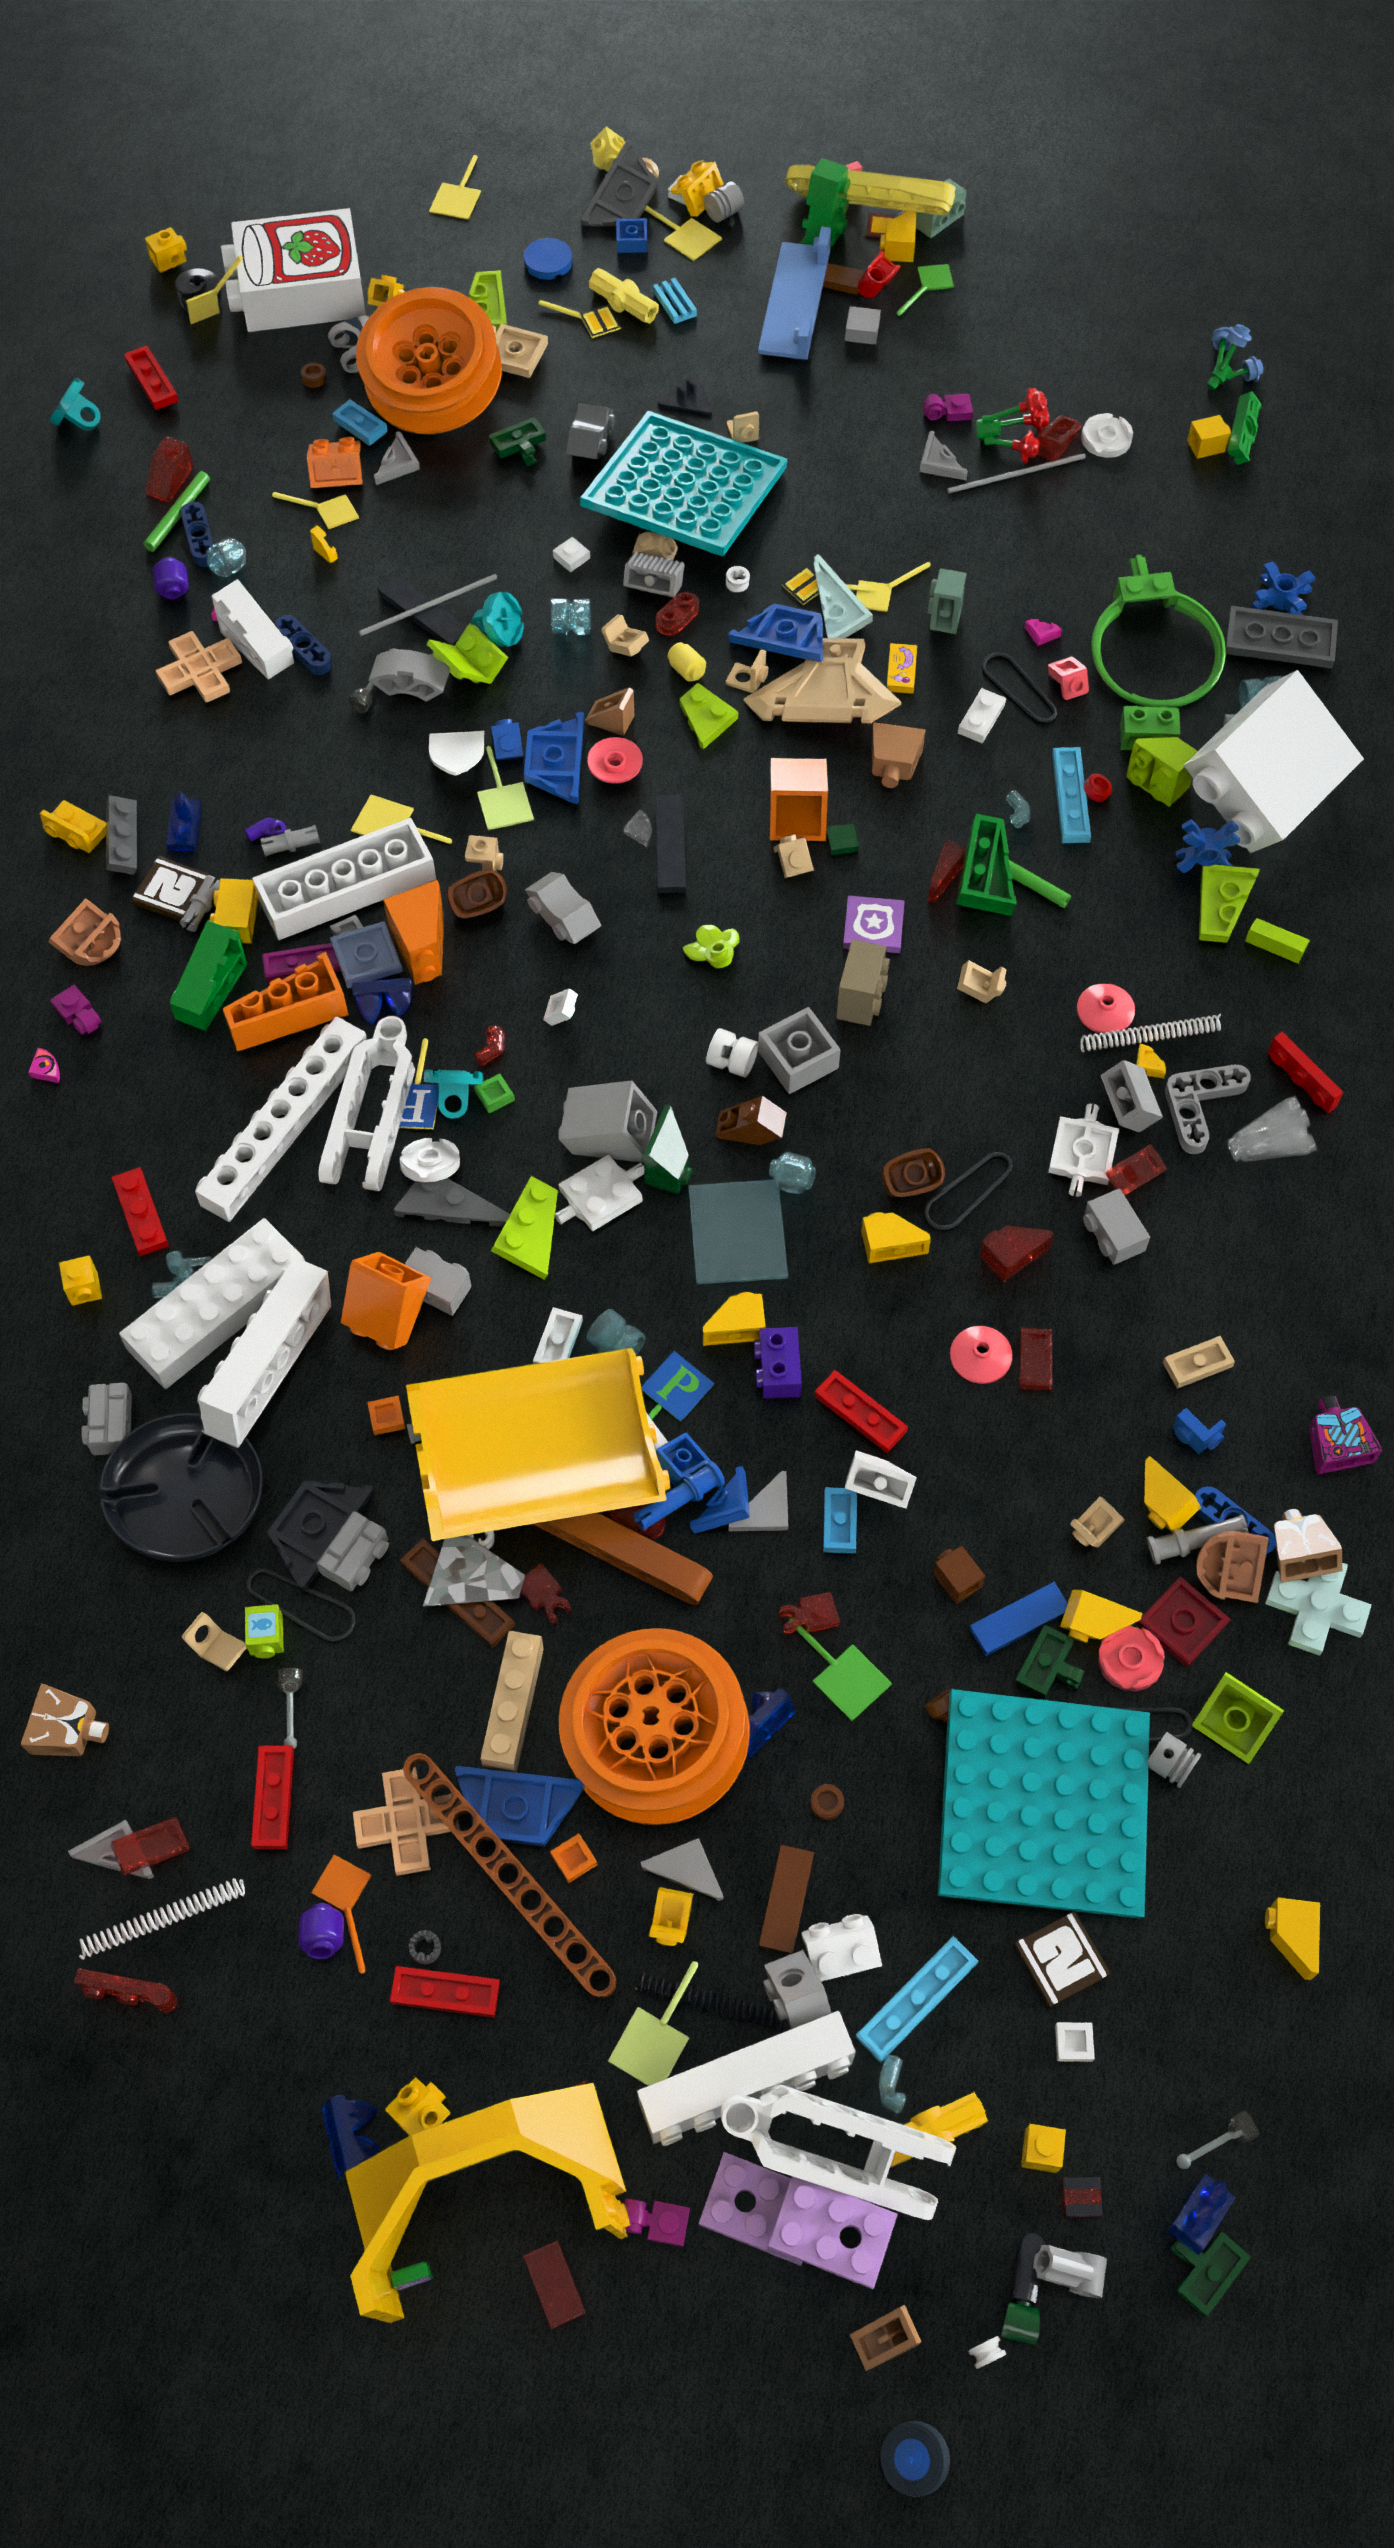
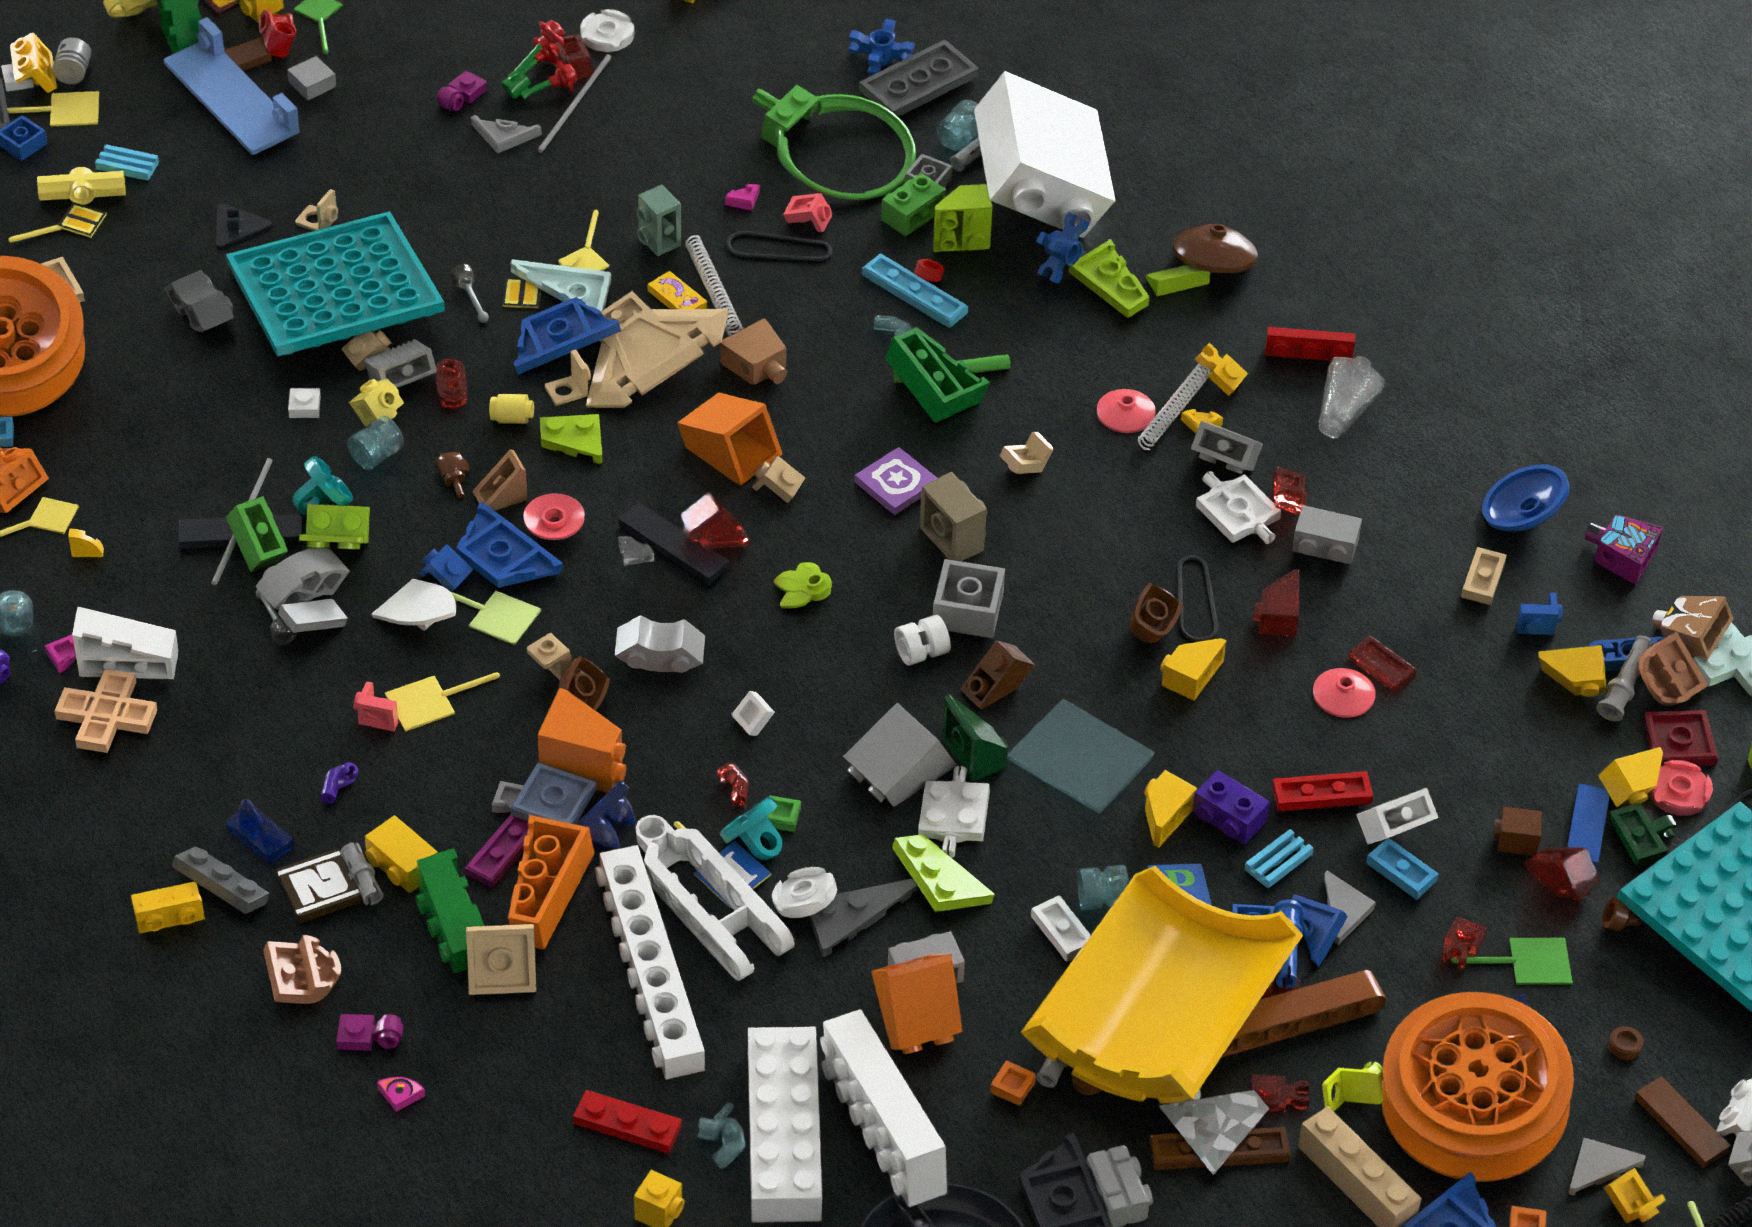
camera: 50 degrees left, 15 degrees down
white brick [253,818,436,940] -> none
light grey pin [261,825,320,856] -> none
dark blue beam [274,615,332,675] -> none
light grey tile [374,431,420,485] -> none
dark green plate [488,417,546,467] -> none
tan bracket [602,614,649,657] -> none
white bush [726,566,750,592] -> none
clear light blue head [769,1152,816,1195] -> none
dark green tile [826,823,859,856] -> none
clear red slope [928,840,965,903] -> none
white plate [958,688,1006,743] -> none
tan bracket [1070,1497,1125,1547] -> none
light grey beam [1165,1065,1251,1154] -> none
none -> bright green brick [226,496,288,572]
none -> light grey tile [278,599,348,633]
none -> light yellow brick [349,379,404,427]
none -> coral bracket [353,682,399,732]
none -> reddish brown piece [435,452,469,498]
none -> hinge [450,264,489,323]
none -> tan tile [466,924,536,995]
none -> clear red slope [680,492,751,549]
none -> white piece [685,235,744,336]
none -> light grey piece [904,154,952,188]
none -> reddish brown dish [1172,224,1257,273]
none -> yellow plate [1195,343,1248,396]
none -> medium azure tile [1245,829,1313,888]
none -> neon yellow bracket [1322,1062,1384,1112]
none -> blue dish [1482,464,1569,532]
none -> clear red slope [1524,847,1601,900]

